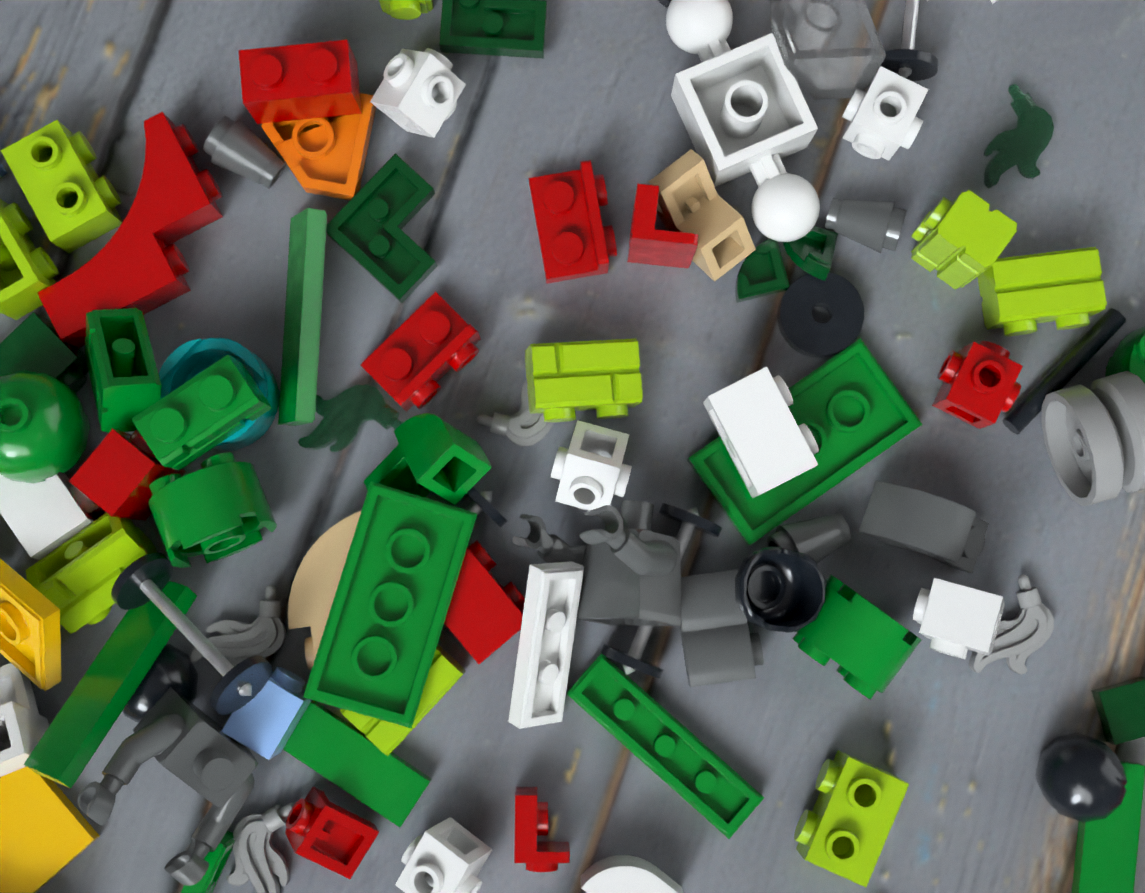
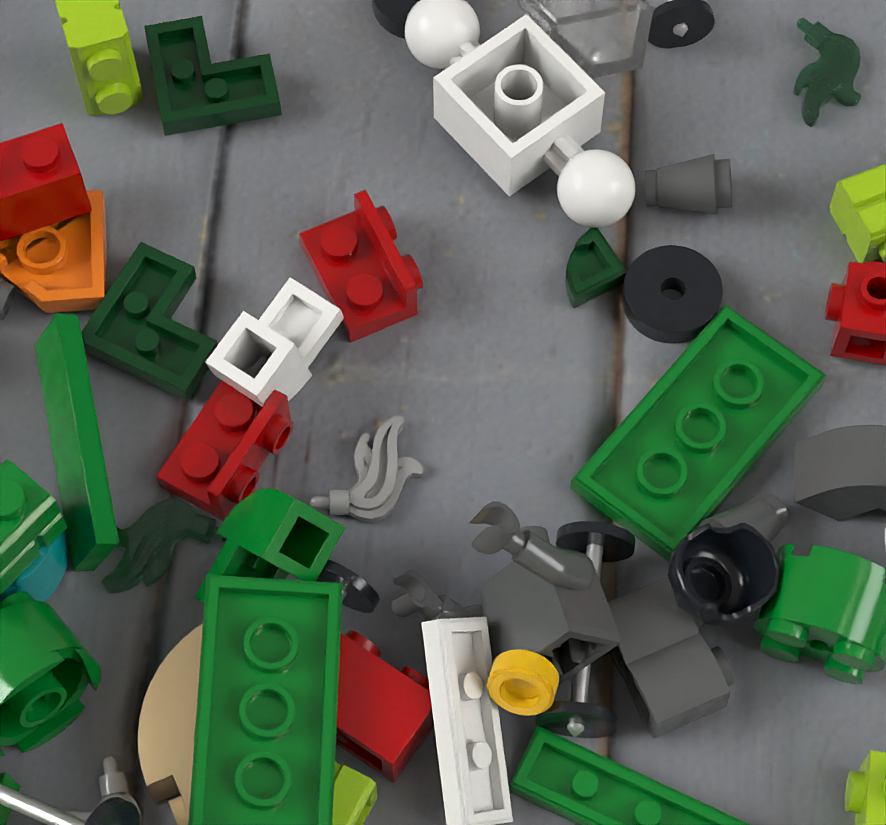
camera: 15 degrees left, 20 degrees down
white brick [370,48,466,138] -> none
lime brick [525,338,643,422] -> none
white brick [551,420,632,511] -> none
red panel [627,184,699,268] -> none
tan brick [649,149,756,281] -> none
white brick [703,367,819,498] -> none
dark green tile [783,226,838,281] -> none
white brick [842,66,929,161] -> none
lime brick [911,190,1017,290] -> none
none -> white brick [206,277,344,407]
none -> yellow tile [487,649,559,716]

